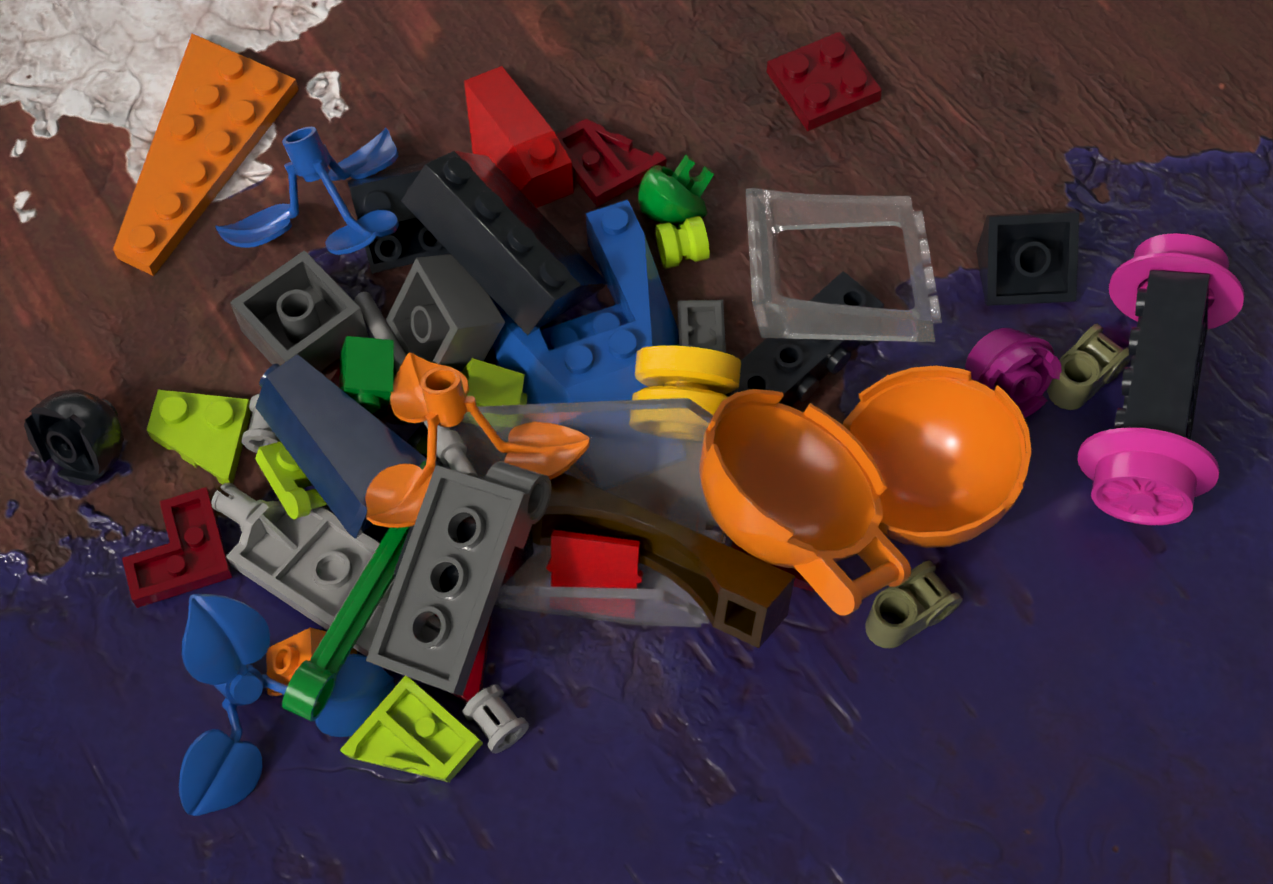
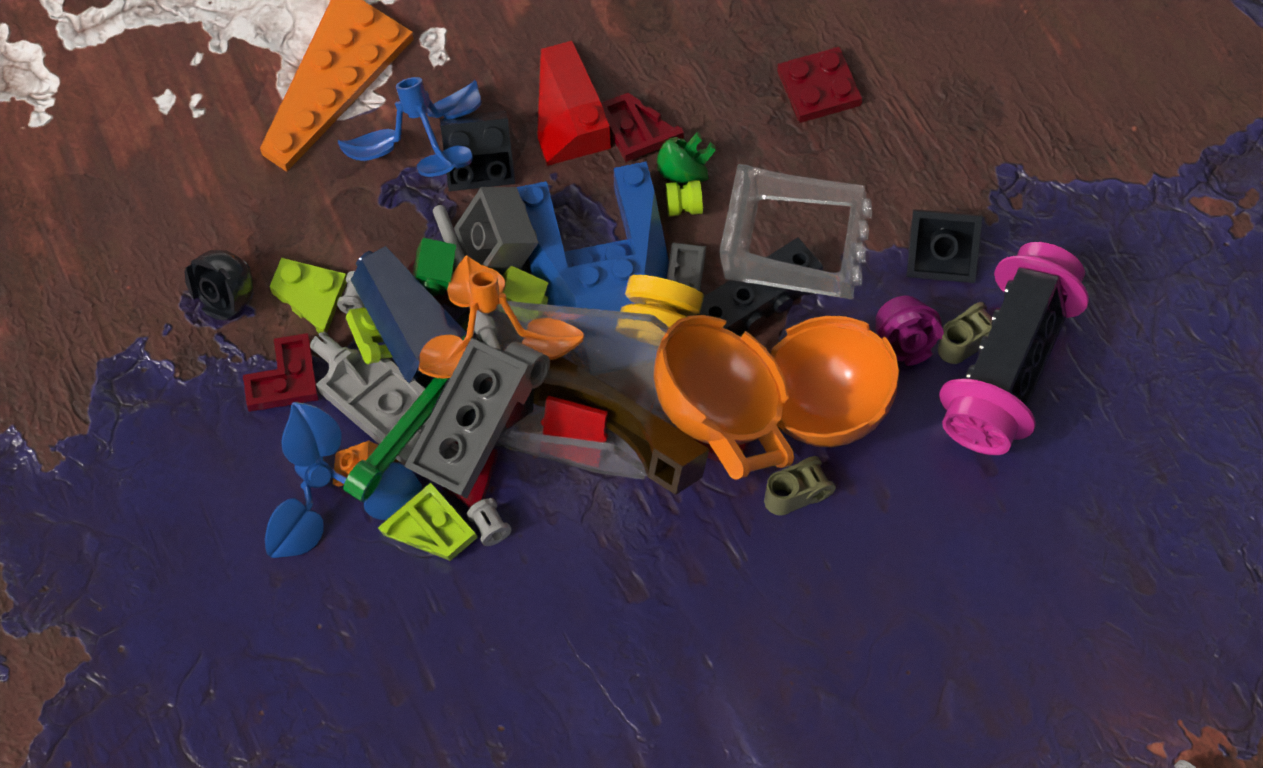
camera: 10 degrees right, 0 degrees up
dark grey brick [230,250,368,372] -> none
black slope [401,151,607,336] -> none

